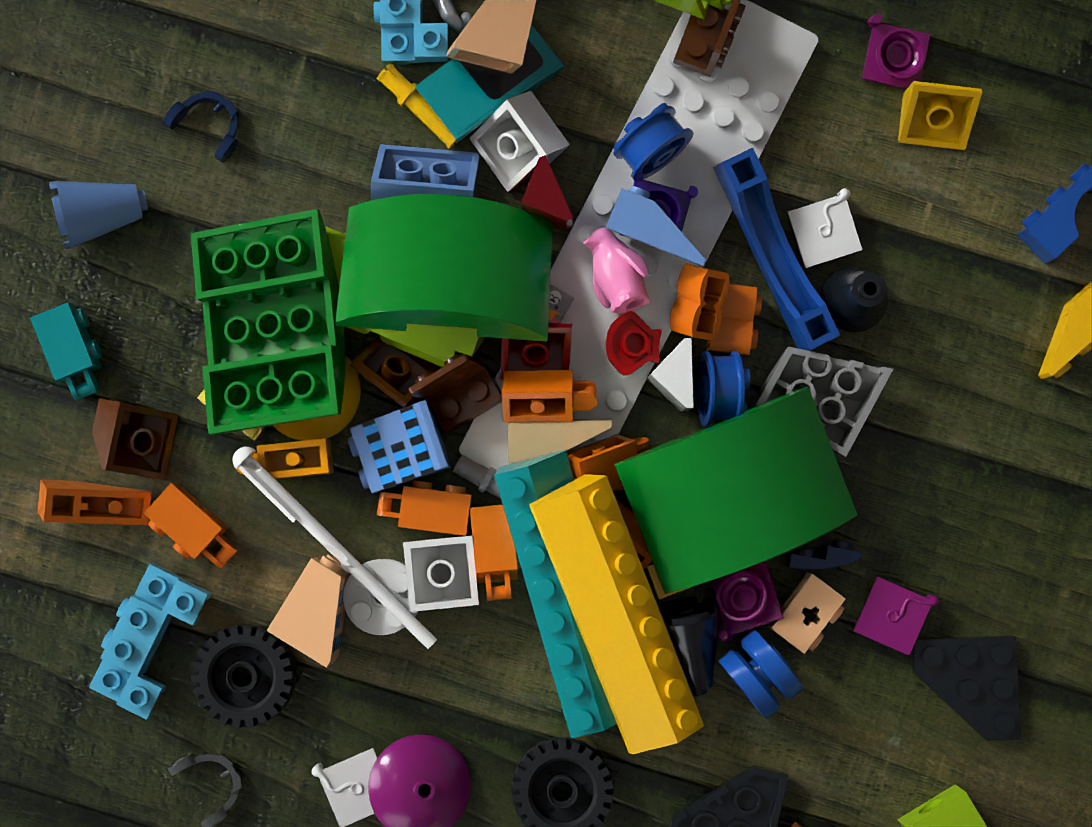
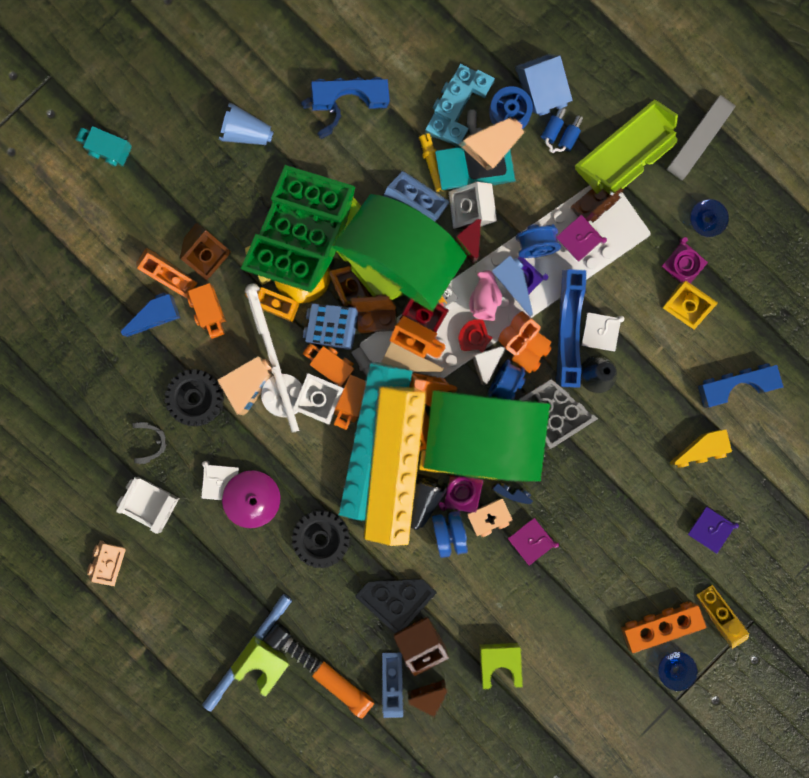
camera: 30 degrees right, 0 degrees up
teal brick [30,302,102,401] -> none
medium azure bracket [89,563,212,720] -> none
black plate [912,635,1021,741] -> none
none -> blue slope [121,293,180,337]
none -> blue arch [310,77,390,111]
none -> magenta hat [556,215,607,262]

